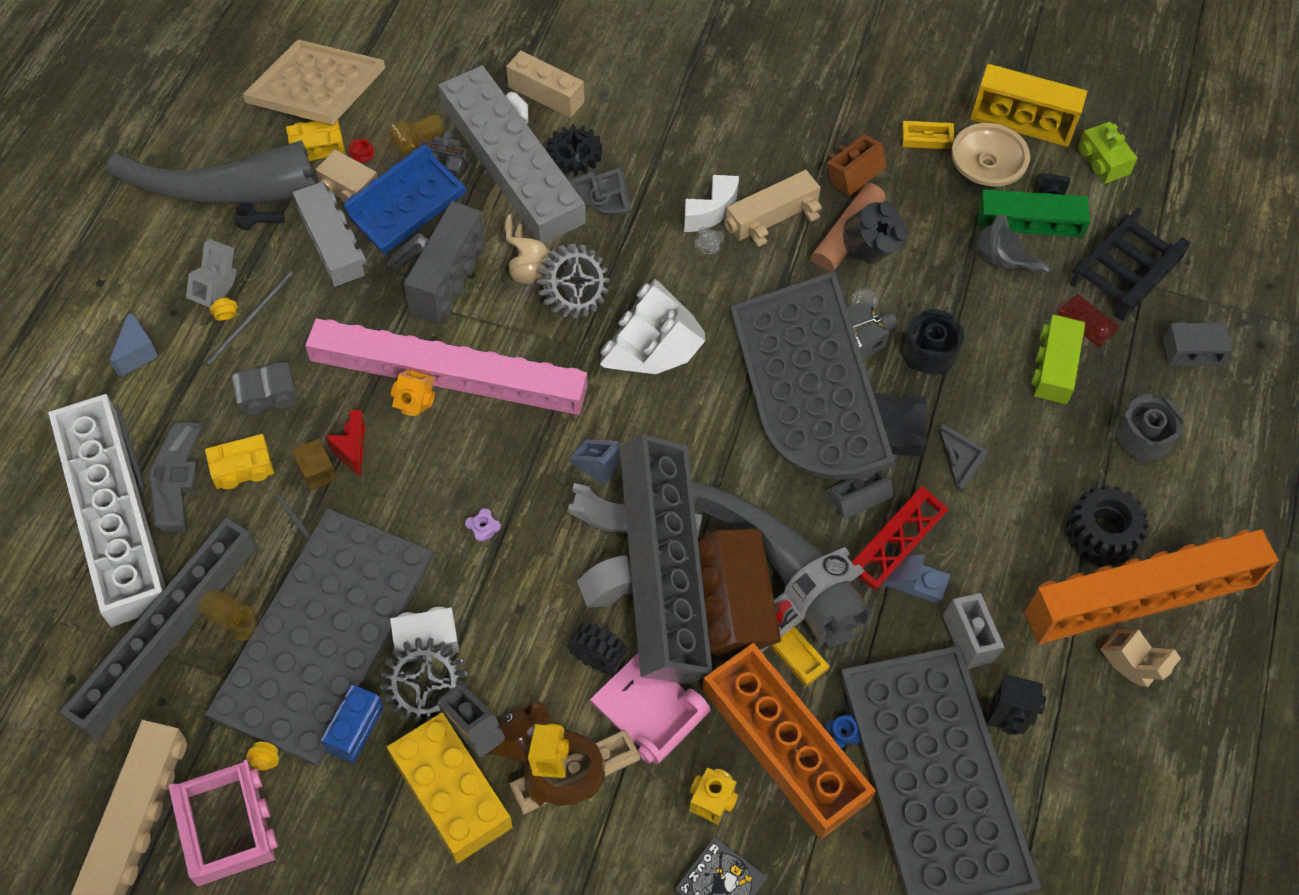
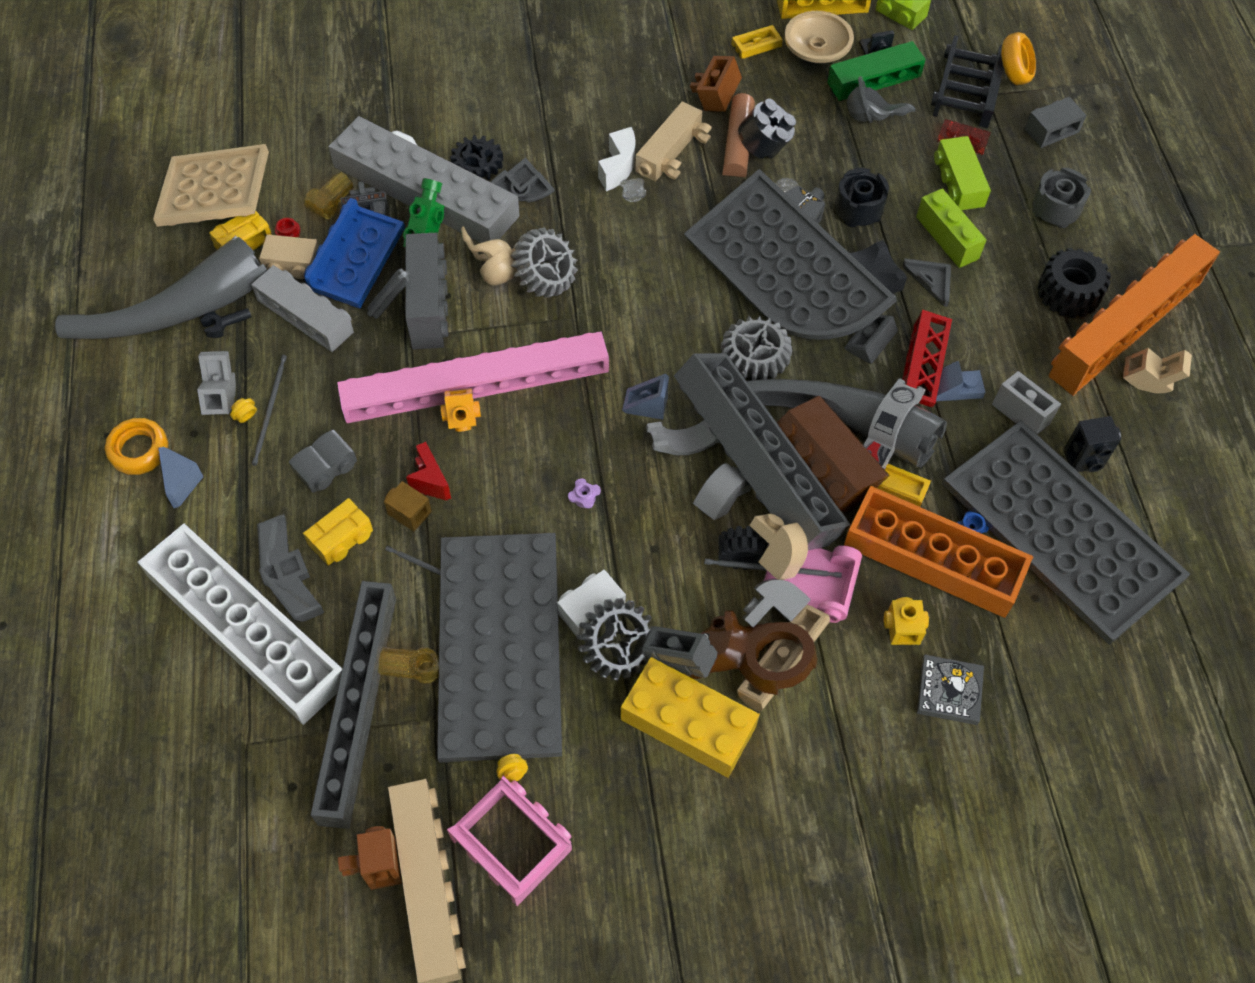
camera: 25 degrees left, 0 degrees up
blue brick [321,685,384,764] -> none
tan brick [506,50,584,118] -> none
yellow brick [528,724,569,778] -> none
white brick [600,278,705,374] -> none
none -> light orange wheel [104,418,169,475]
none -> dark orange brick [338,826,403,890]
none -> green brick [403,178,445,247]
none -> dark grey piece [704,559,842,578]
none -> light grey gear [721,315,792,381]
none -> light grey brick [742,579,811,627]
none -> tan brick [750,514,808,580]
none -> lime brick [916,188,987,268]
none -> light orange wheel [1001,32,1036,85]

